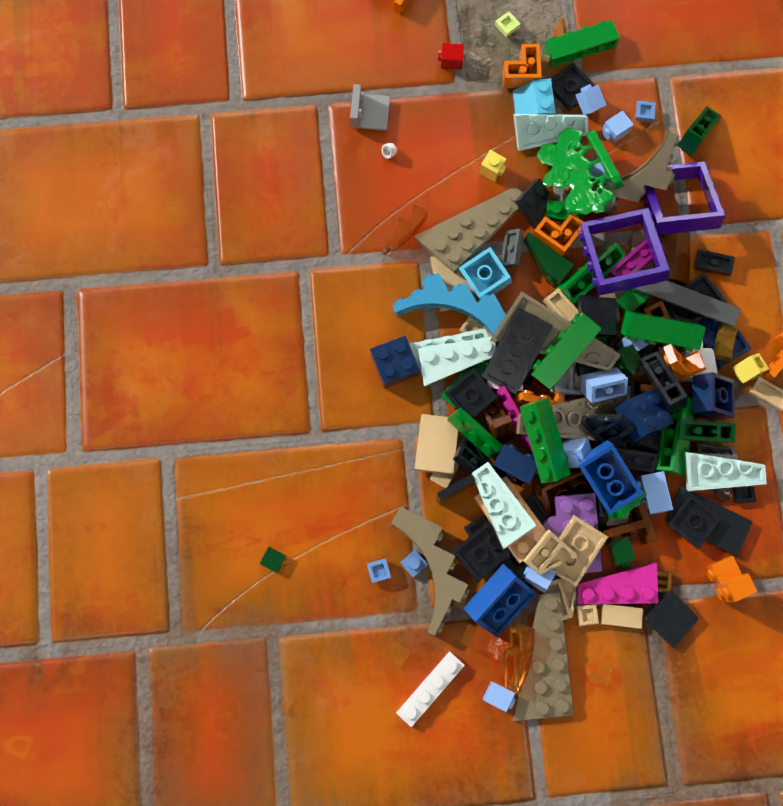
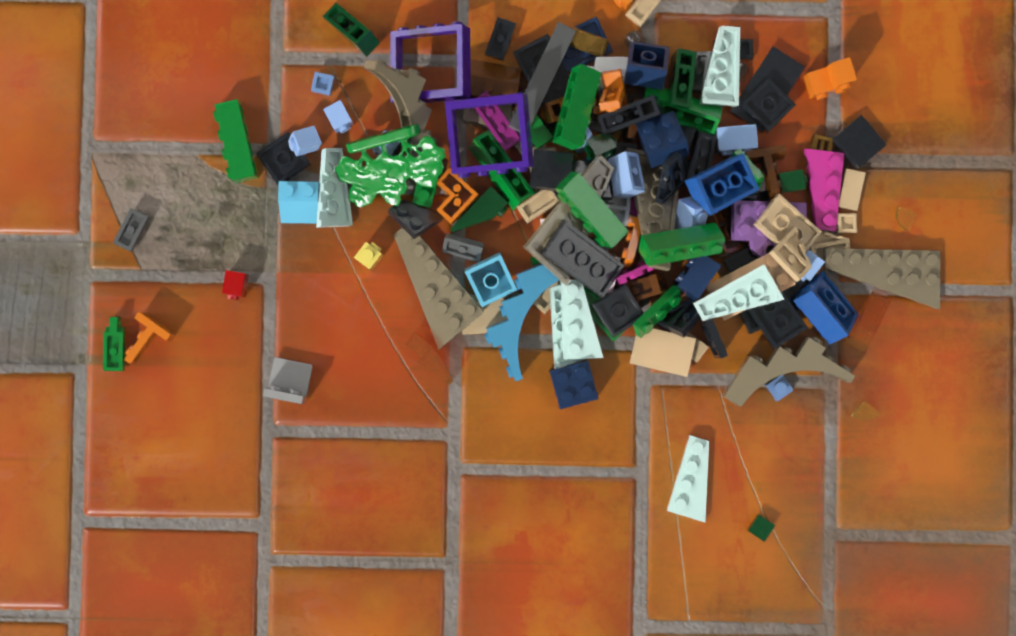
camera: 80 degrees left, 10 degrees up
medium blue plate [367,558,391,583] -> none
white hinge [382,143,397,159] -> none
white plate [396,651,465,727] -> none
light blue brick [482,681,516,712] -> none
yellowish green plate [495,12,520,37] -> none
orange brick [502,44,542,88] -> none
clear orange slope [504,624,535,693] -> none
light yellow brick [733,353,769,383] -> none
none -> light aqua wing [667,435,709,522]

